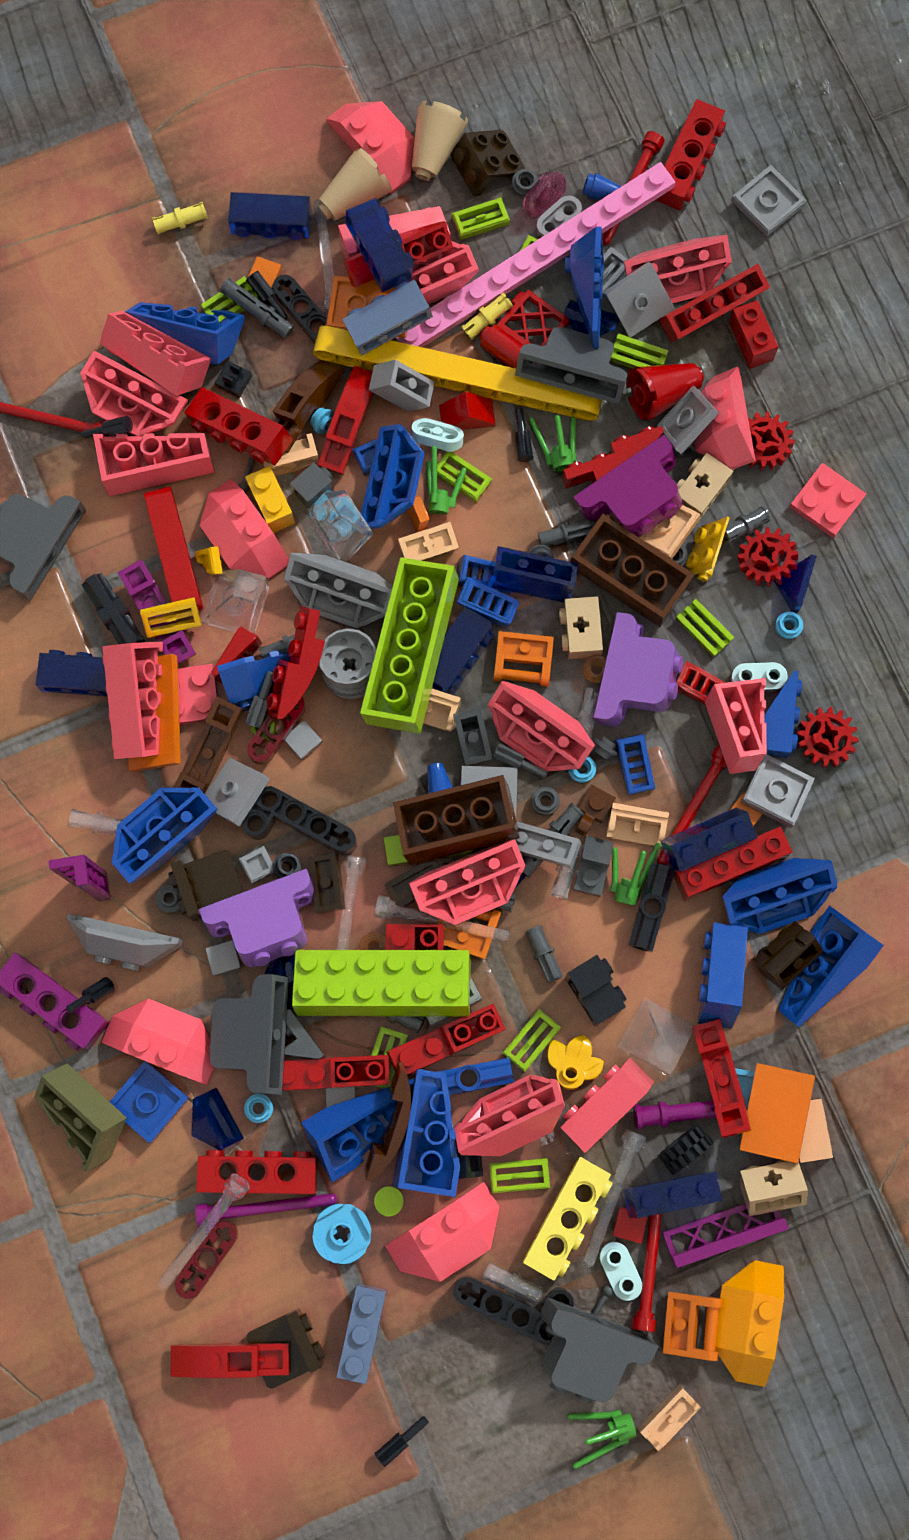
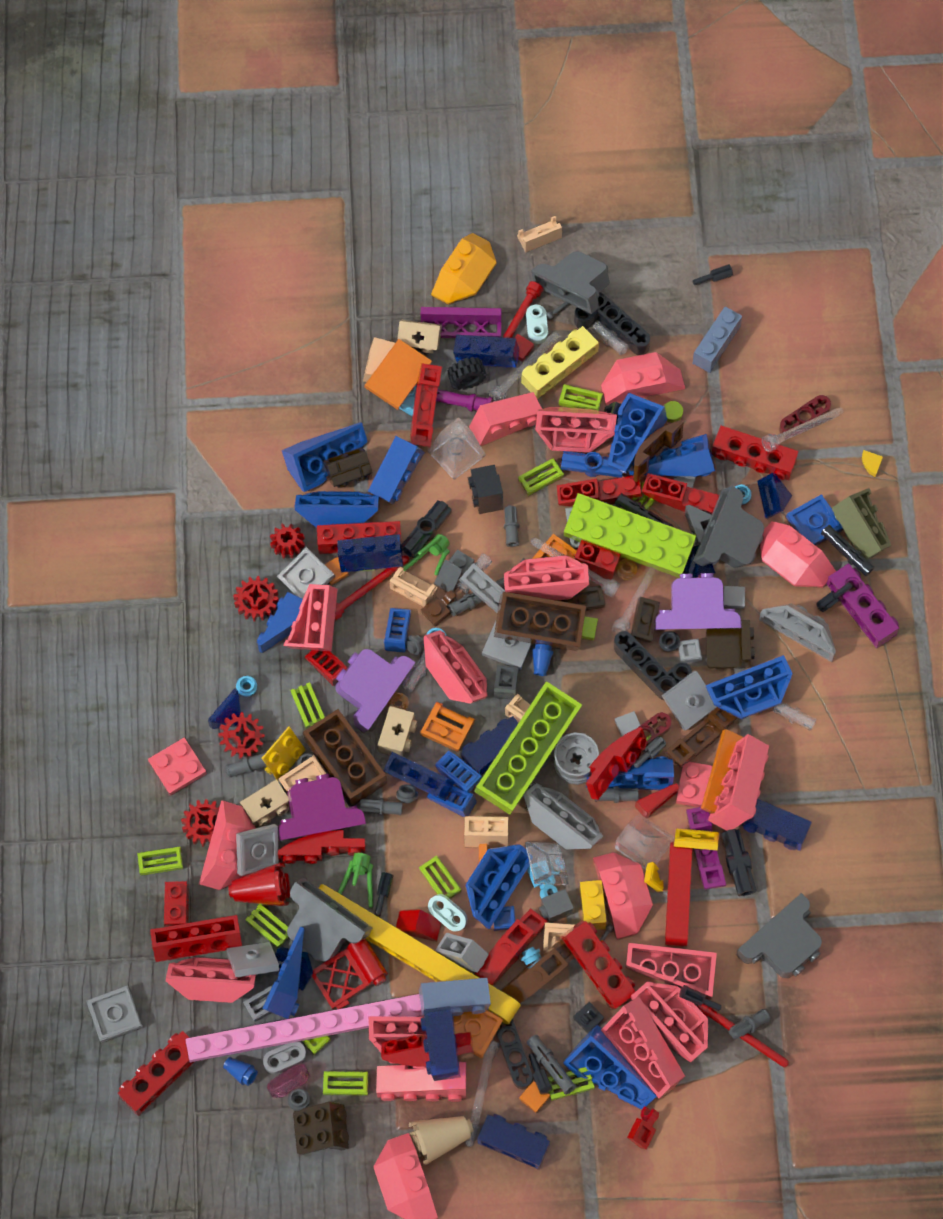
camera: 160 degrees left, 10 degrees down
magenta fence [49,855,111,902] -> none
light yellow pin [152,202,208,235] -> none
dark grey plate [156,885,181,913] -> none
red slope [170,1343,290,1378] -> none
magenta piece [195,1194,337,1228] -> none
dark brown bracket [247,1308,325,1389] -> none
medium azure plate [312,1204,372,1264] -> none
tan cone [412,100,468,181] -> none
bright green plant [426,446,466,515] -> none
light yellow pin [461,292,513,340] -> none
dark grey axle [492,743,548,779] -> none
dark grey plate [532,787,560,815] -> none
yellow plate [547,1035,604,1090] -> none
bright green plant [567,1409,637,1469] -> none
red piece [602,131,665,245] -> none
orange plate [663,1291,723,1361] -> none
light aqua plate [731,662,788,692] -> none
none -> lime tile [137,847,183,876]
none -> red gear [270,523,305,559]
none -> black pin [614,493,674,527]
none -> red plate [627,1106,659,1150]
none -> dark grey axle [729,1009,770,1039]
none -> black pin [821,525,875,577]
none -> yellow tile [862,450,883,477]

